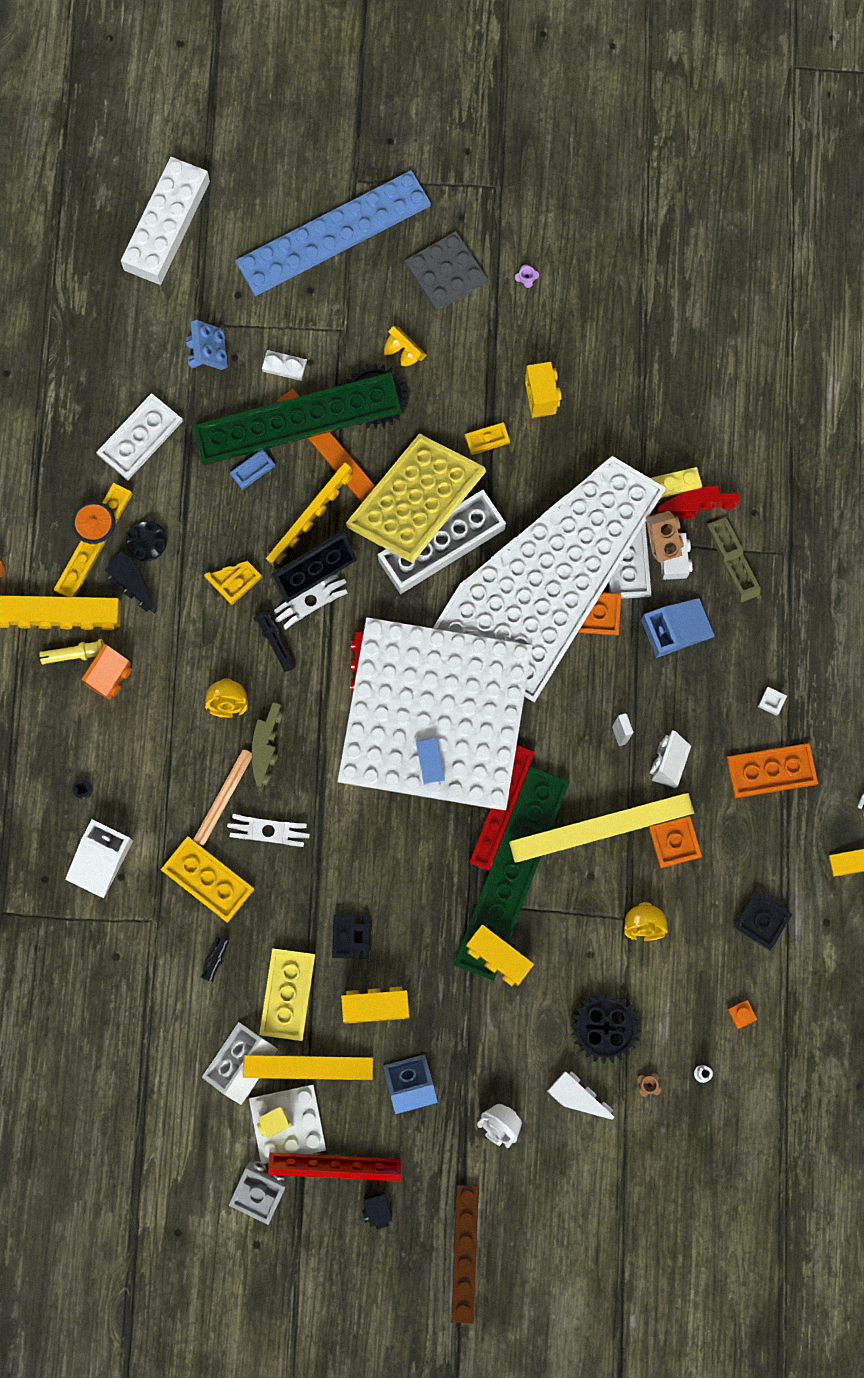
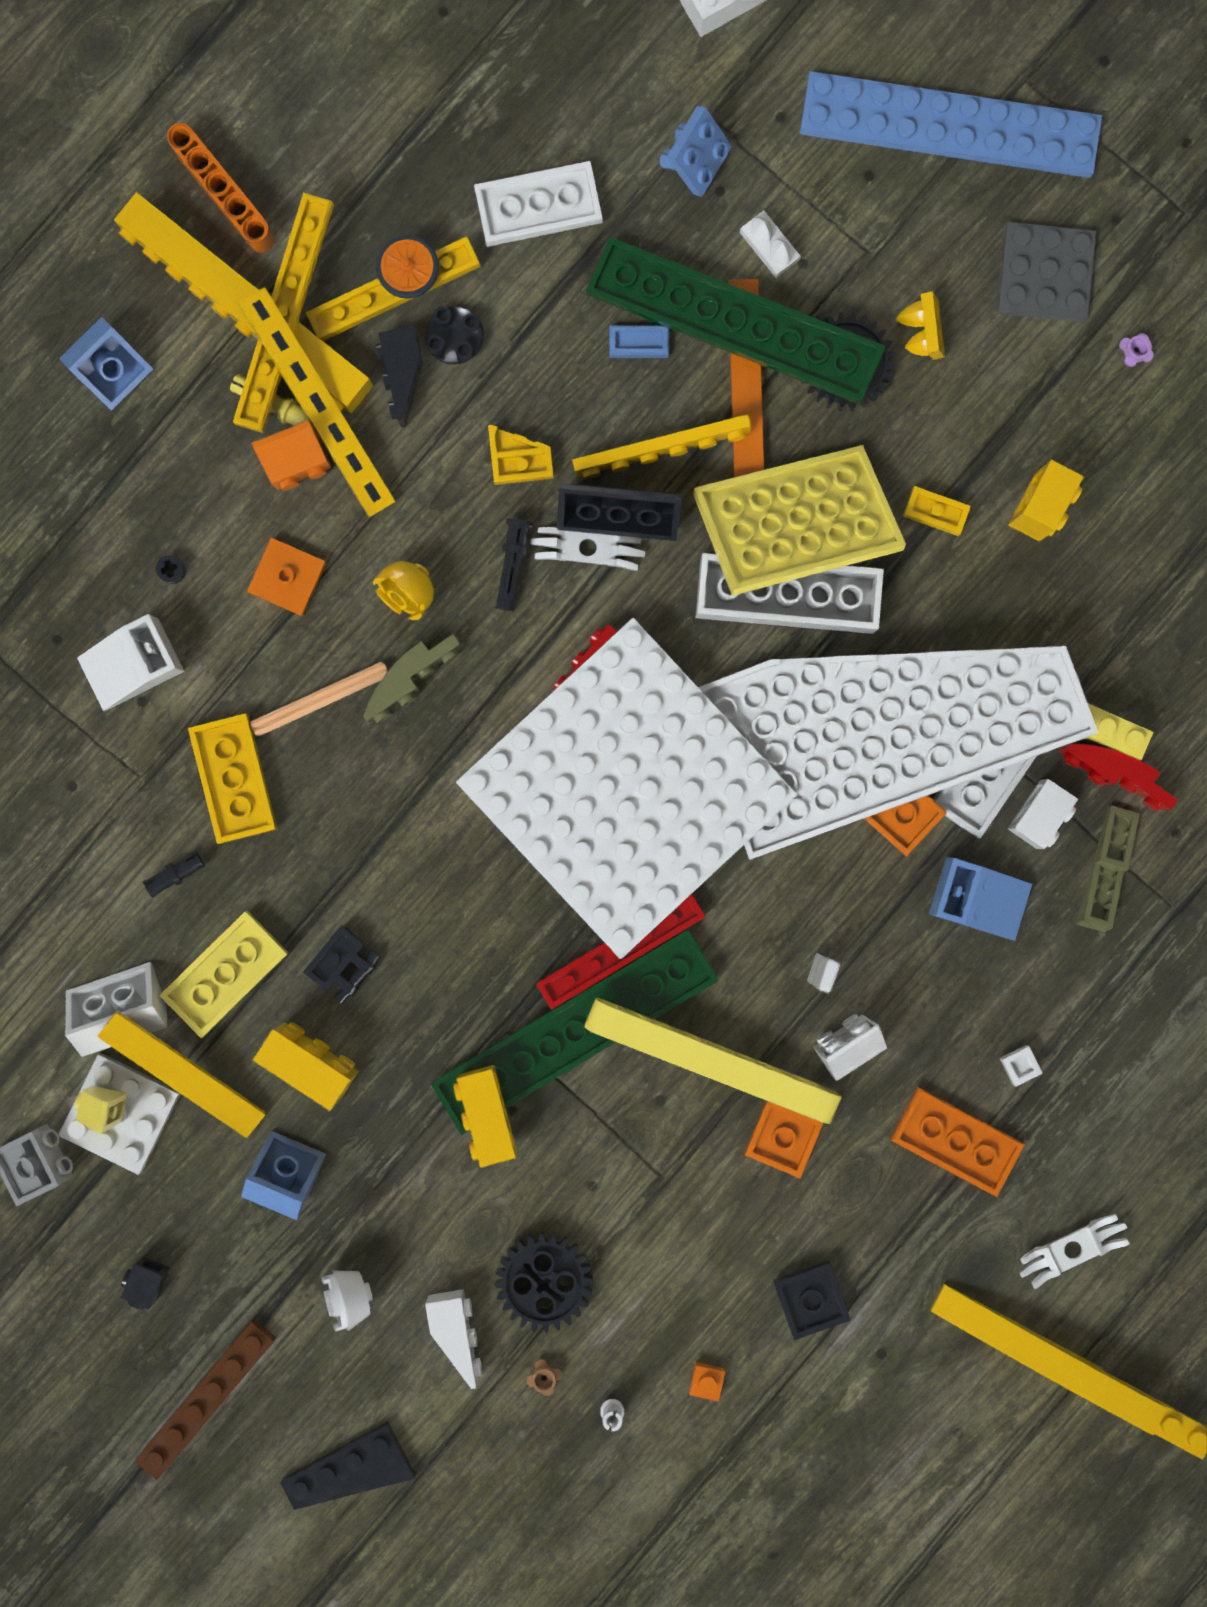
camera: 40 degrees right, 10 degrees up
white piece [227,814,310,847] -> none
red plate [268,1152,401,1181] -> none
medium blue tile [416,738,445,784] -> none
yellow cylinder [624,902,668,941] -> none
medium nougat brick [646,511,684,562] -> none
none -> yellow tile [233,192,334,433]
none -> yellow tile [238,287,395,518]
none -> orange plate [247,538,327,617]
none -> black wing [280,1421,416,1510]

